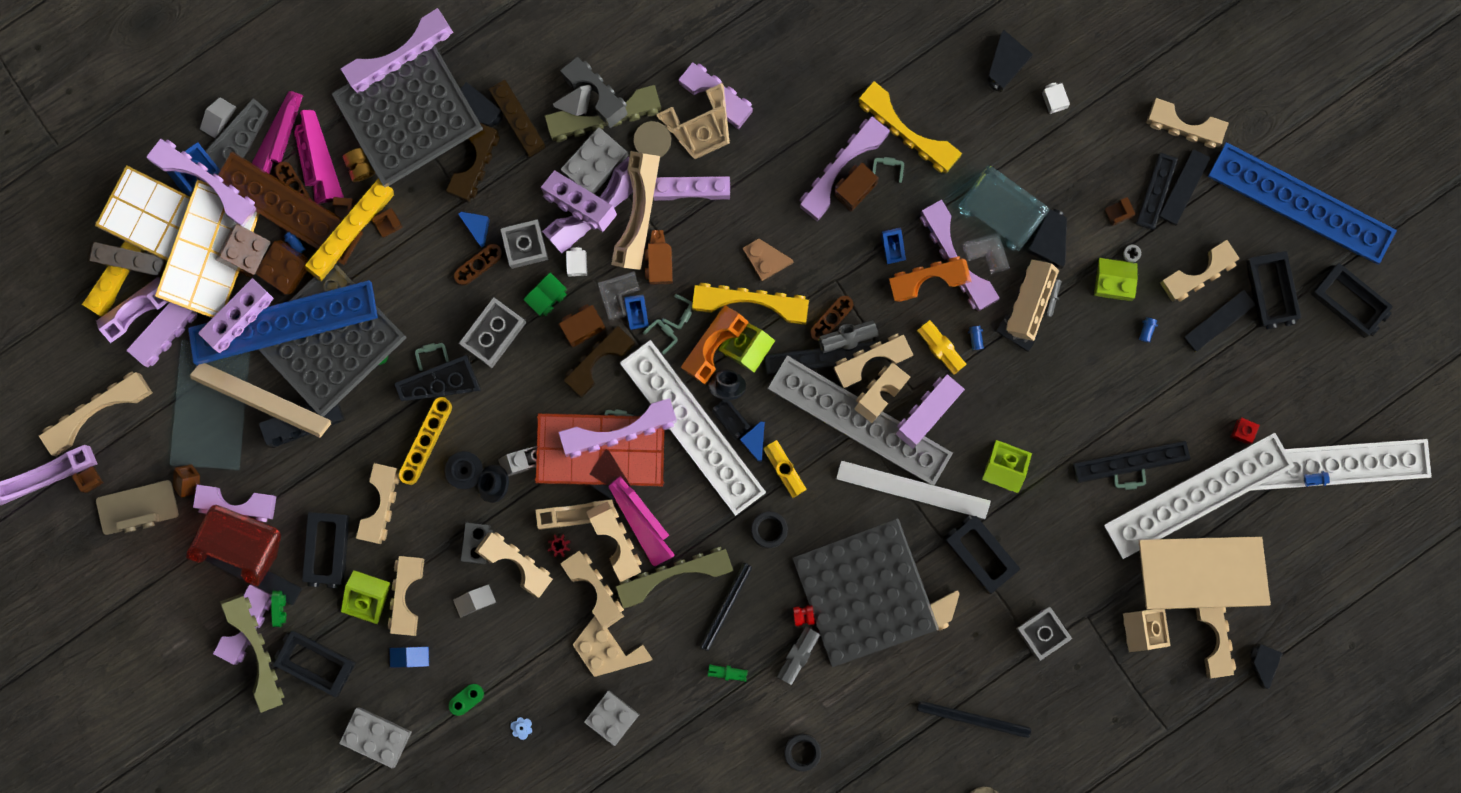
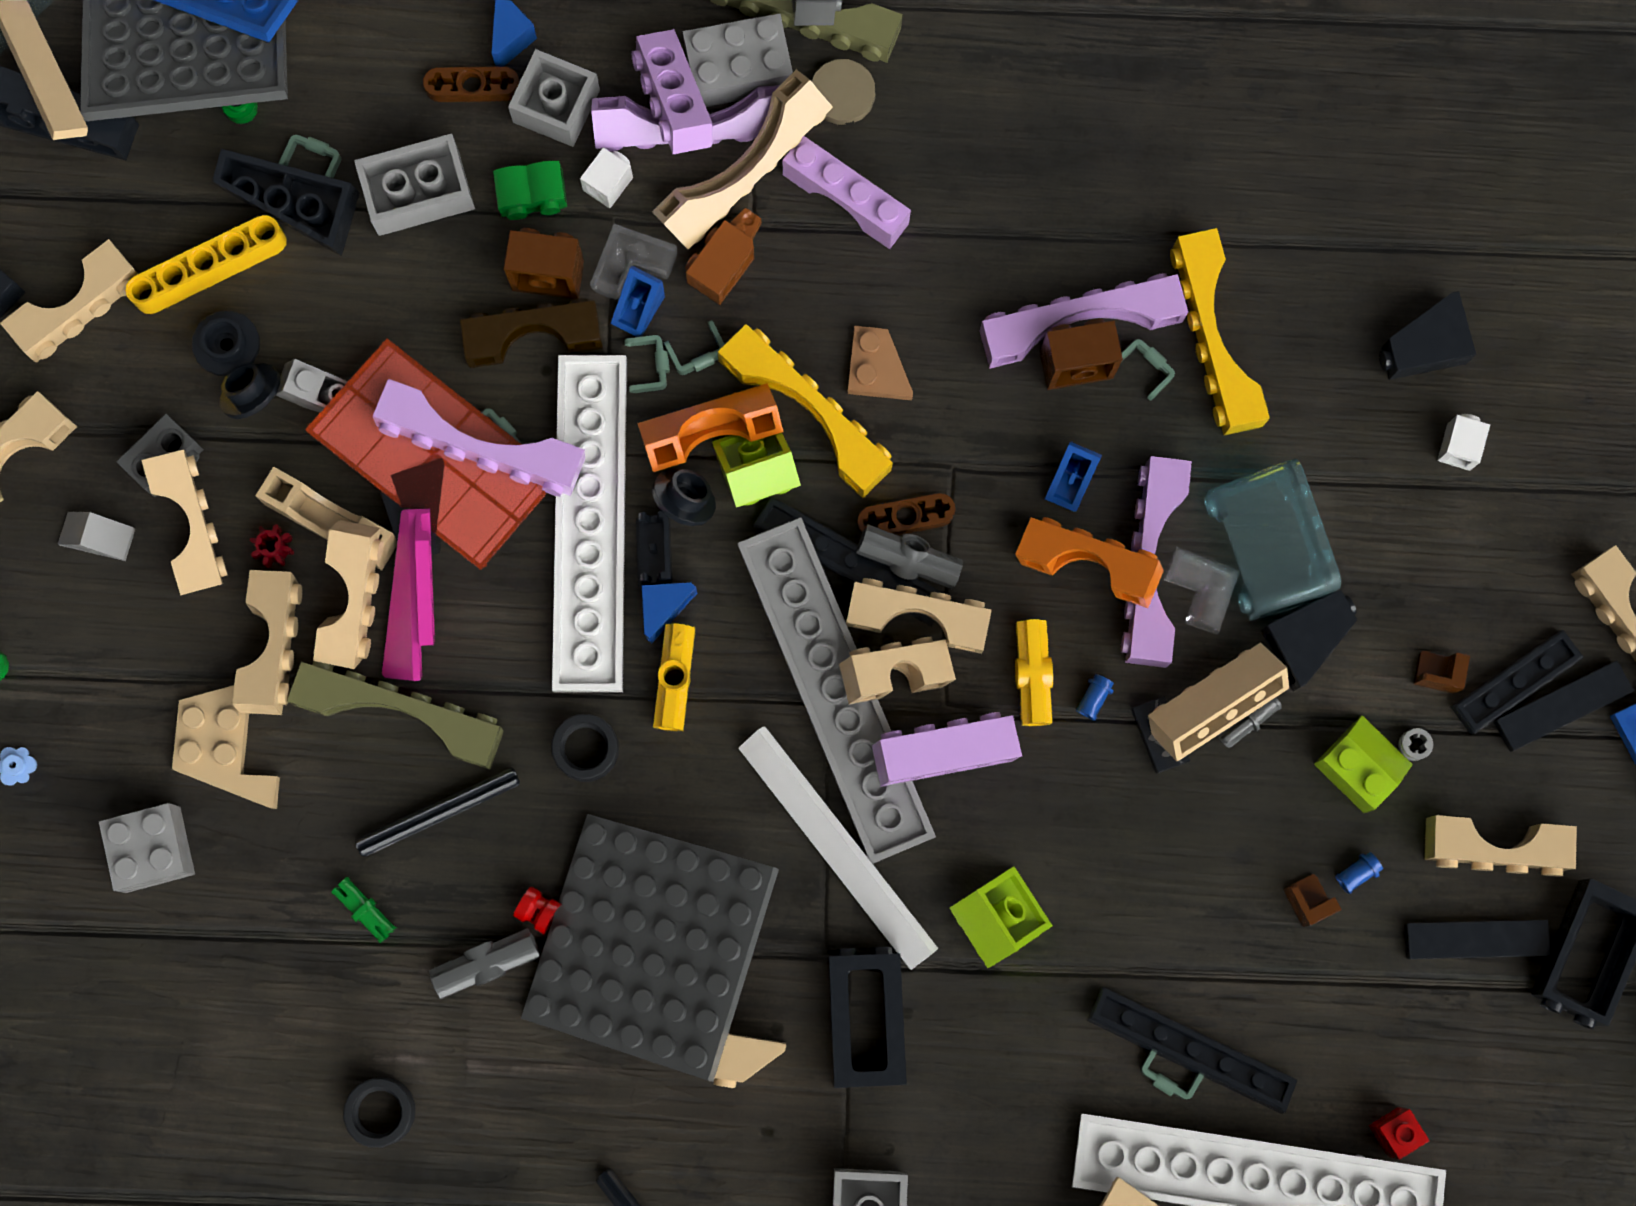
camera: 30 degrees right, 5 degrees down
tan wing [656,83,730,159] -> none
lavender arch [679,62,753,130] -> none
none -> reddish brown panel [1283,874,1342,927]

